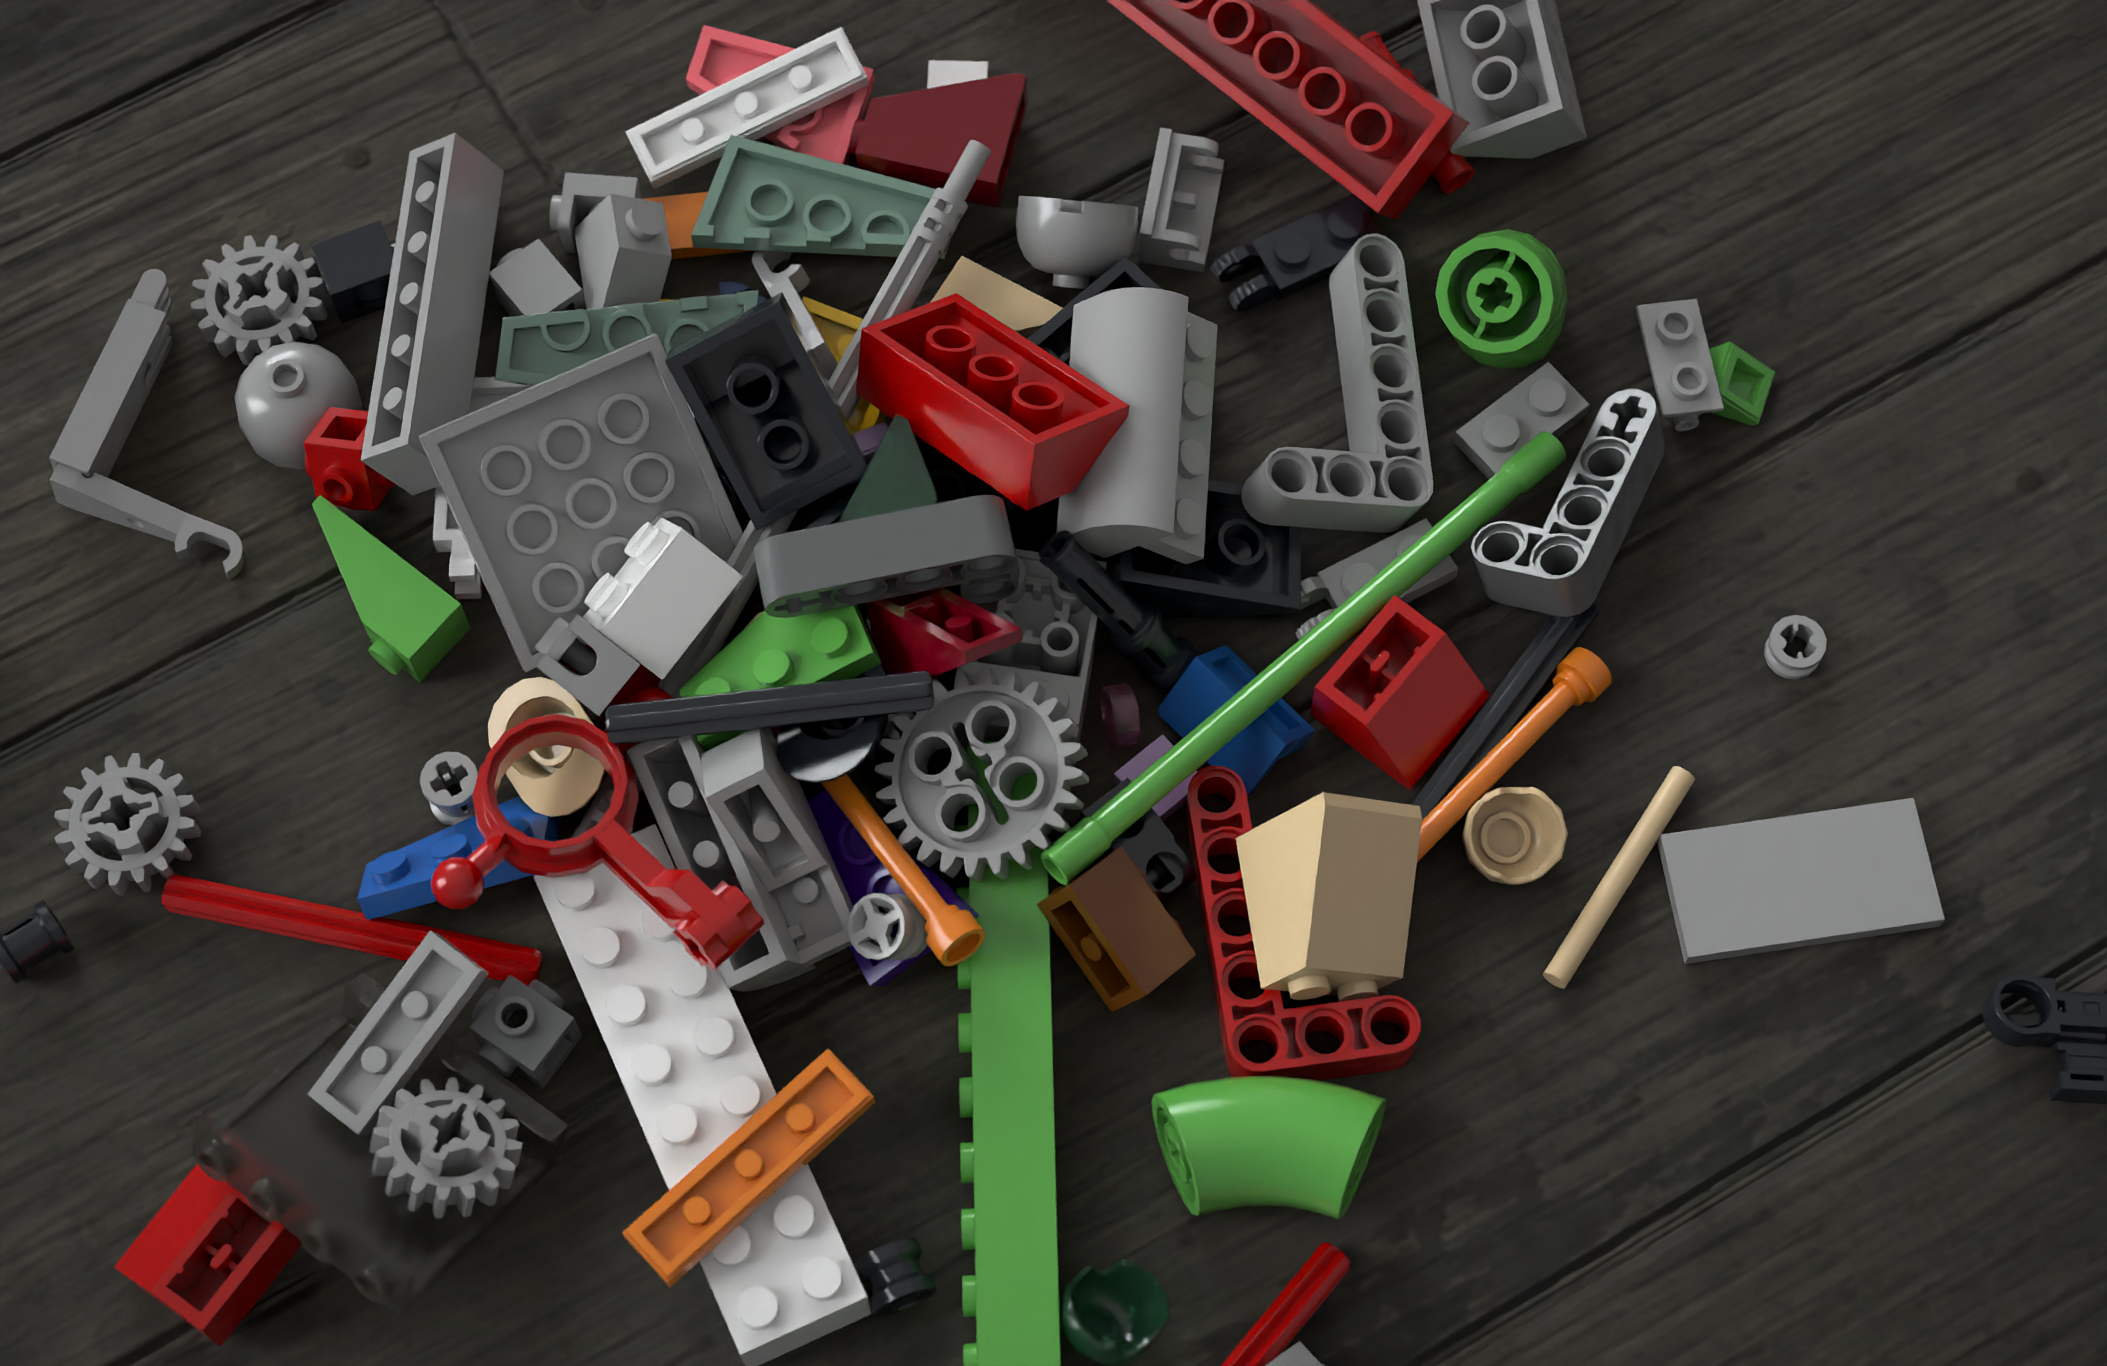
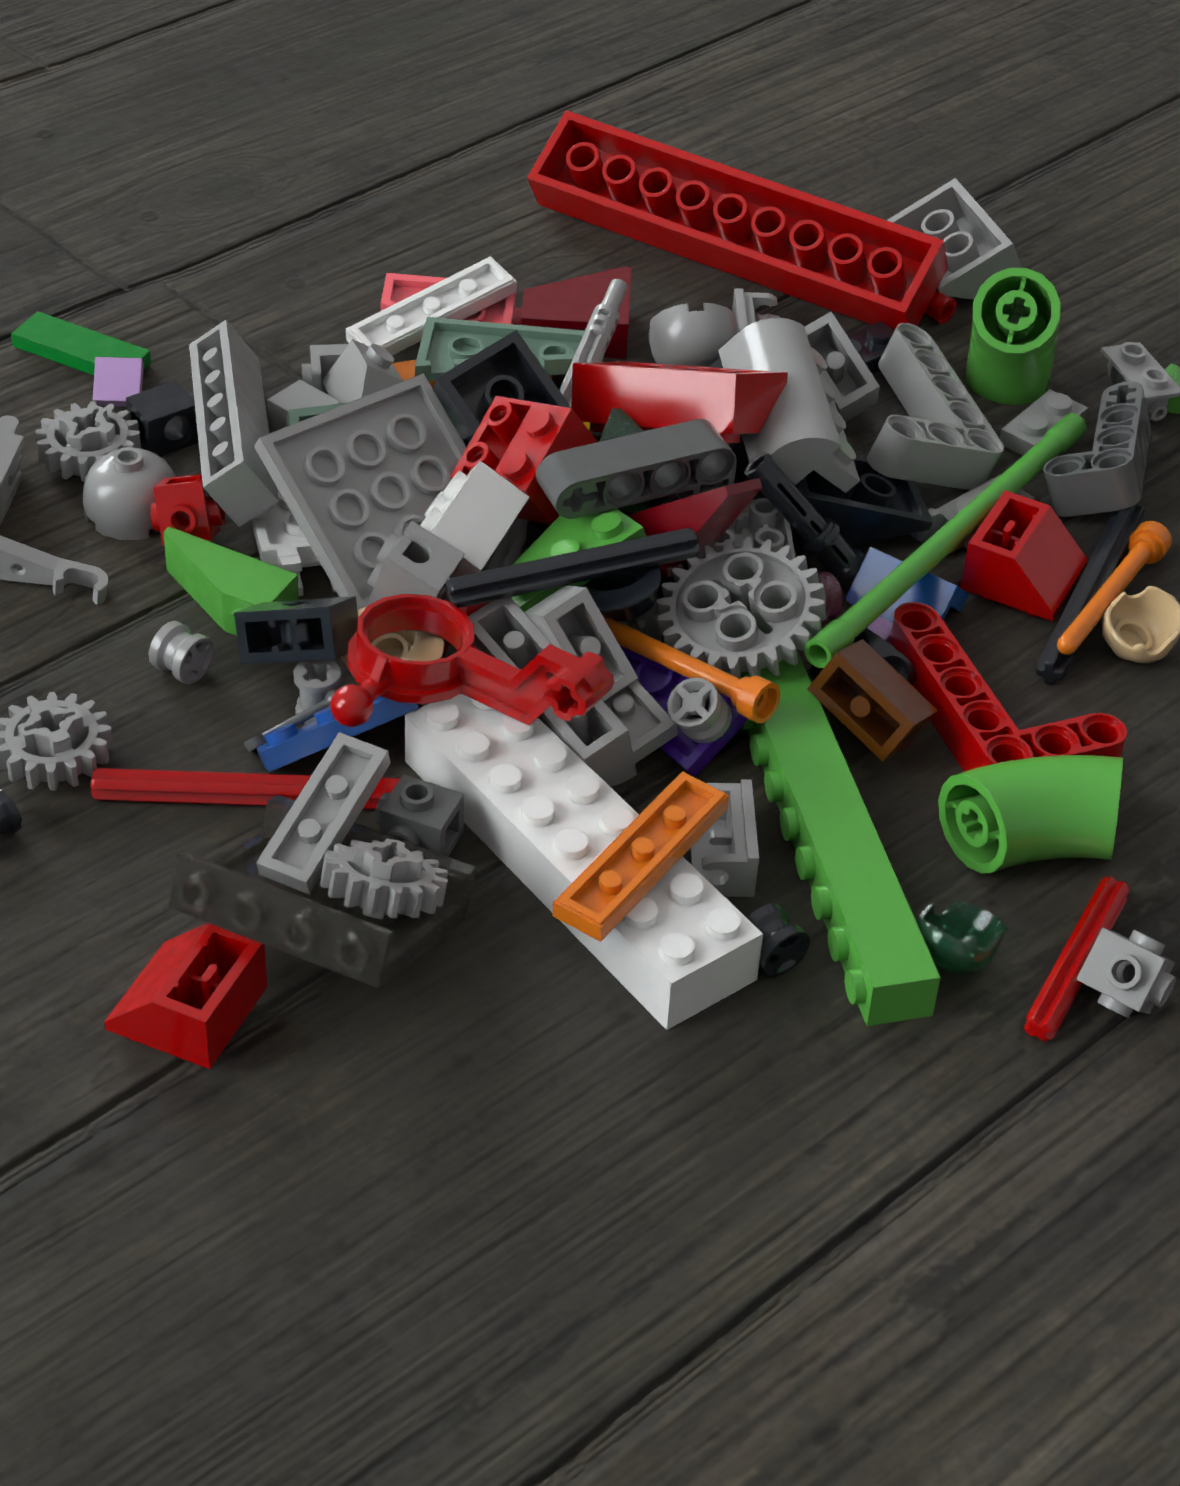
camera: 15 degrees left, 25 degrees down
tan slope [1236,792,1422,1002] -> none
none -> green tile [11,311,151,375]
none -> lavender tile [93,357,144,407]
none -> light grey wheel [149,620,215,685]
none -> black brick [234,596,358,664]
none -> dark grey hinge [243,689,338,752]
none -> red slope [450,396,598,525]
none -> light grey hinge [690,779,759,897]
none -> light grey brick [804,311,880,422]

